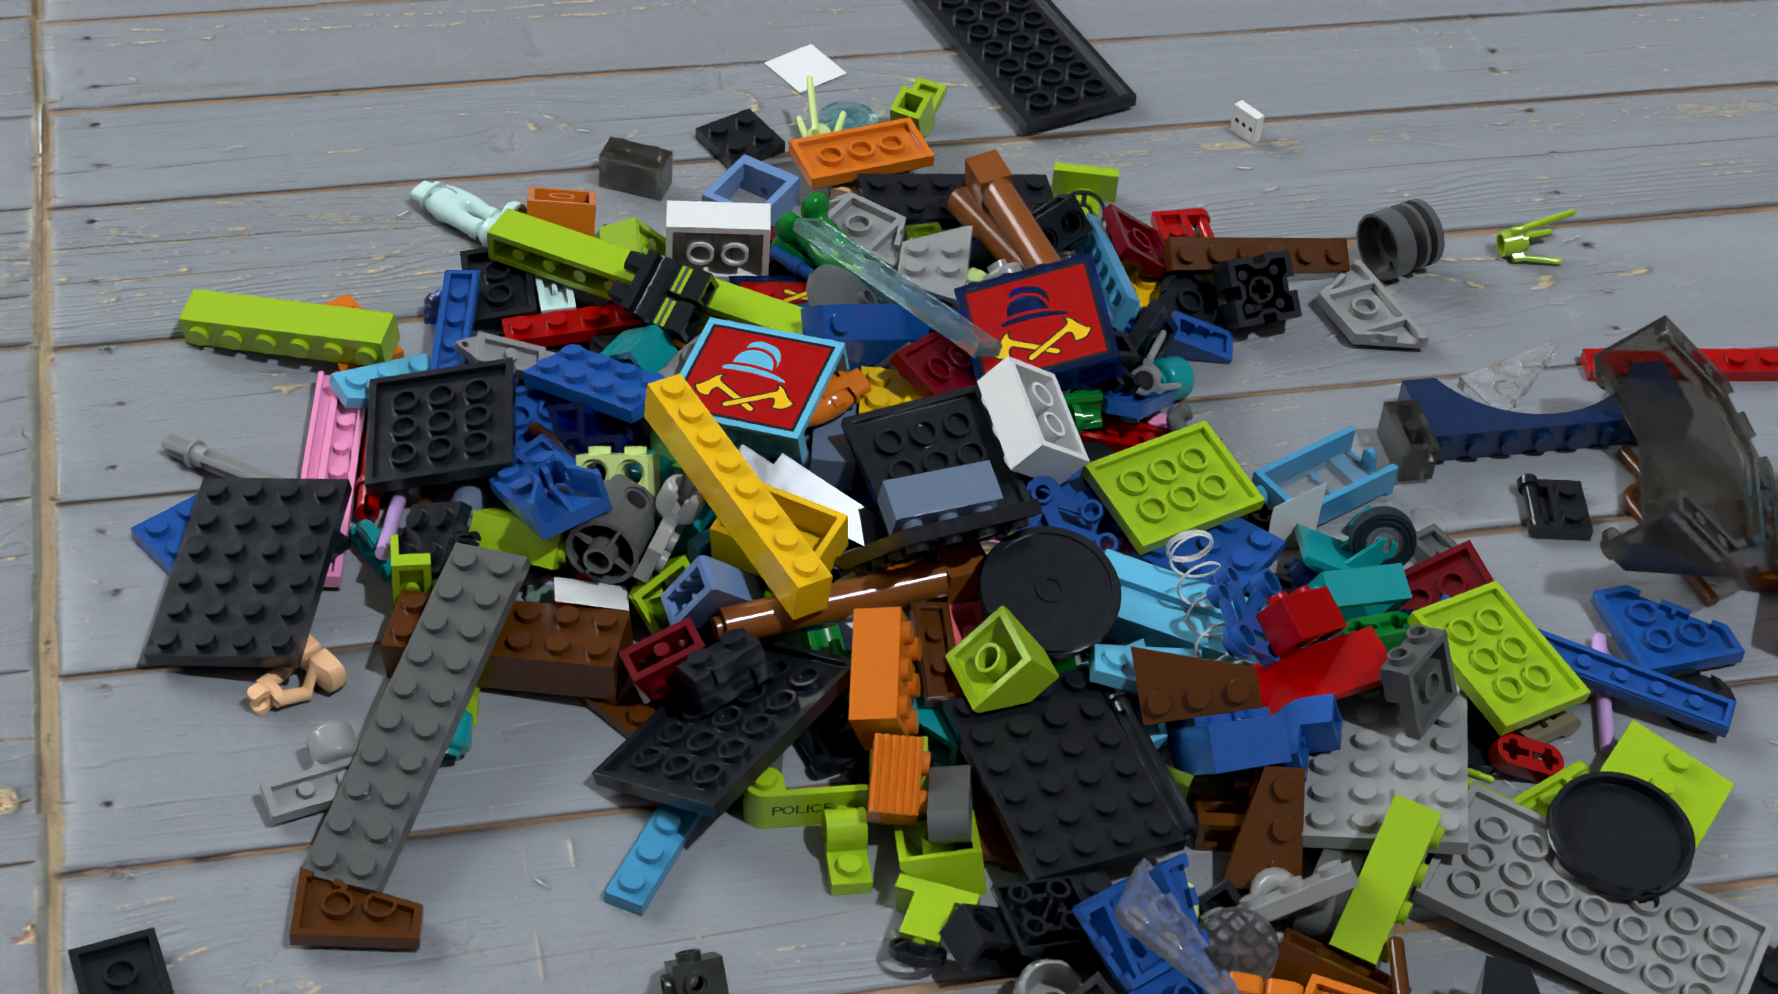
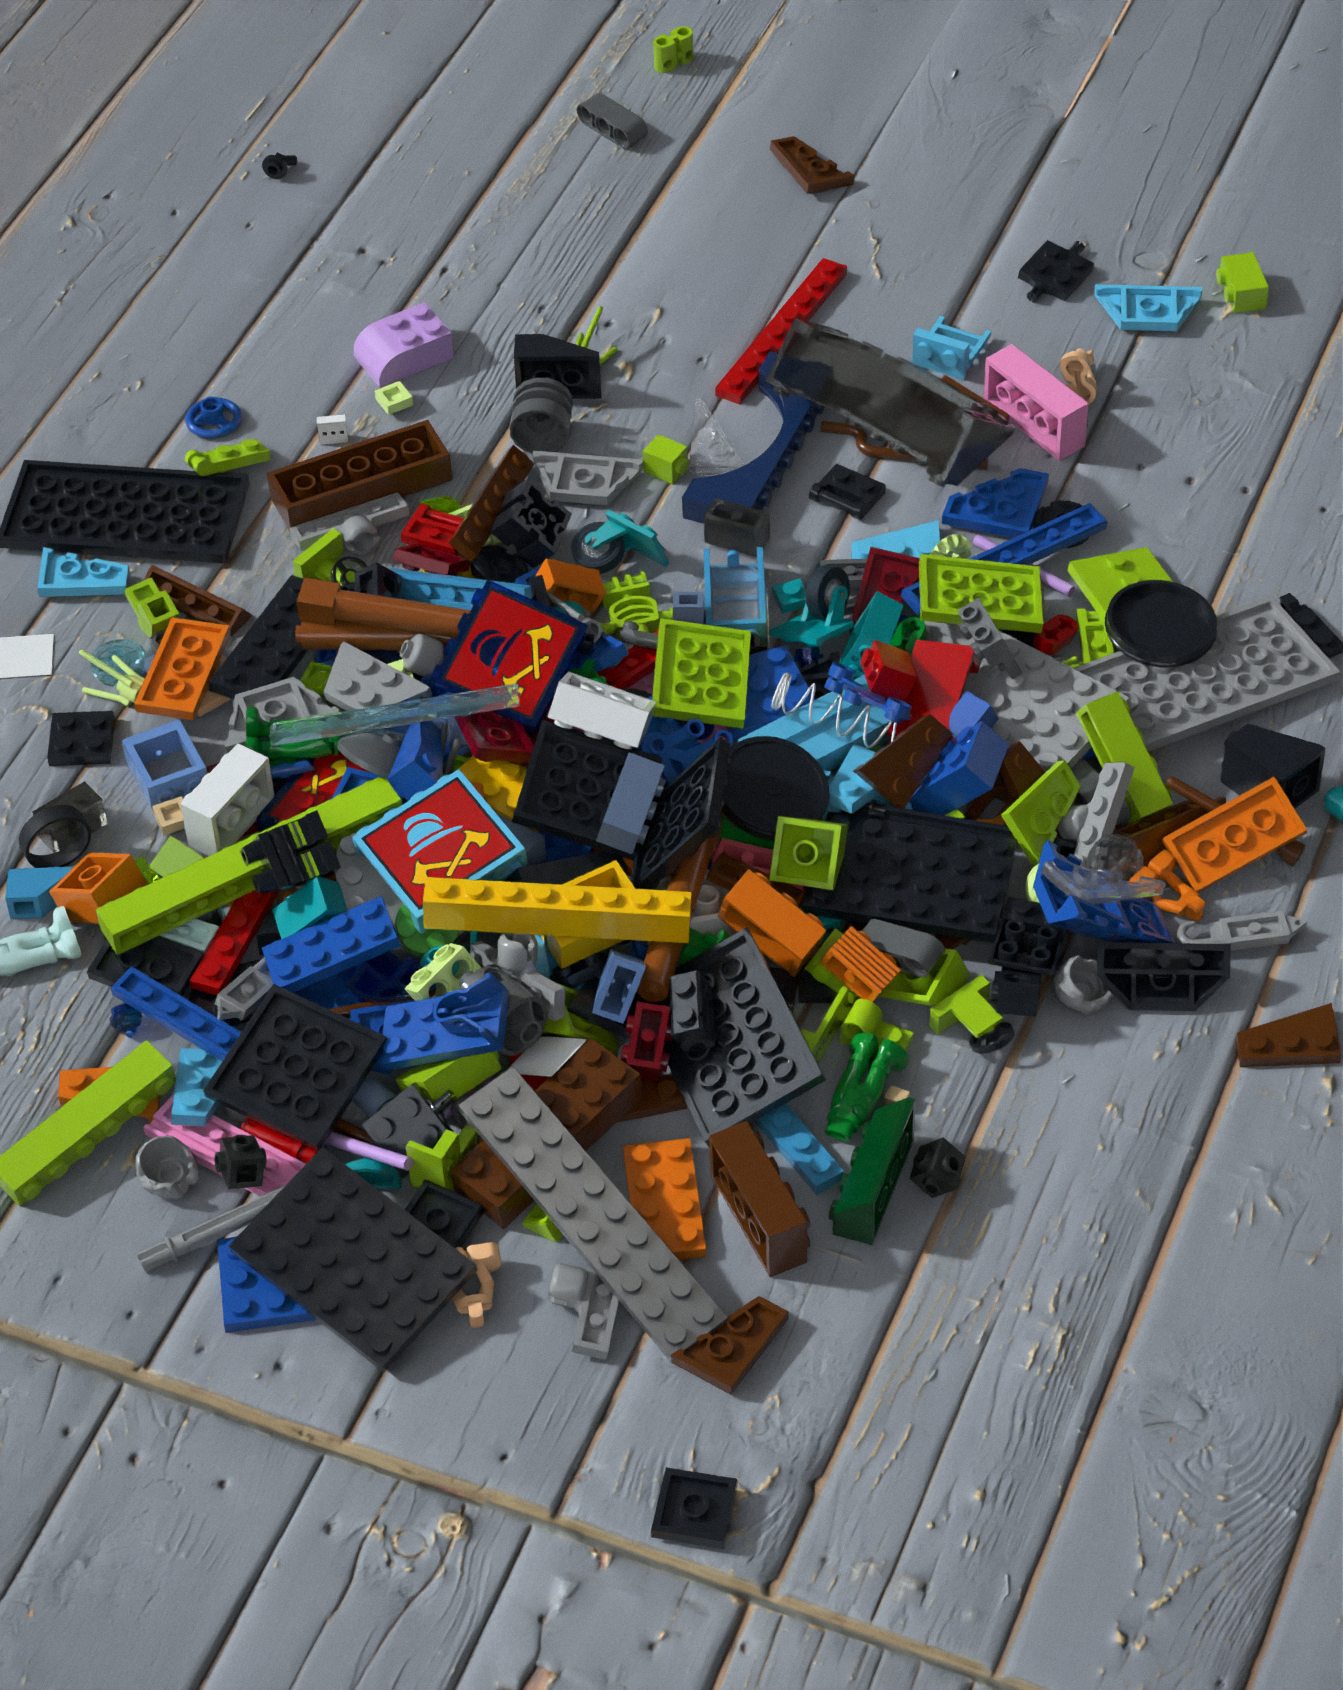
camera: 50 degrees left, 5 degrees up
none -> dark azure slope [5,867,72,919]
none -> black tyre [19,805,91,868]
none -> medium azure wing [37,547,130,597]
none -> light grey hair [135,1135,199,1199]
none -> reddish brown slope [143,564,252,636]
none -> lime plate [184,439,270,476]
none -> blue piece [185,397,242,439]
none -> pearl dark grey brick [214,1134,267,1189]
none -> reddish brown brick [267,420,453,531]
none -> light grey plate [290,492,410,555]
none -> lavender brick [353,302,454,388]
none -> yellowish green plate [375,381,413,415]
none -> black plate [405,1179,485,1248]
none -> clear neon green plate [420,495,460,513]
none -> black slope [514,334,602,399]
none -> orange brick [535,559,606,613]
none -> plate [571,509,669,574]
none -> lime piece [599,571,673,641]
none -> orange plate [623,1138,706,1260]
none -> lime brick [642,434,689,484]
none -> sand blue brick [673,592,705,624]
none -> reddish brown brick [709,1121,810,1277]
none -> green piece [824,1033,910,1142]
none -> dark green slope [828,1097,915,1245]
none -> medium azure wing [851,520,940,559]
none -> tan piece [884,1085,910,1106]
none -> yellowish green gear [930,534,972,559]
none -> lime wing [1001,760,1081,867]

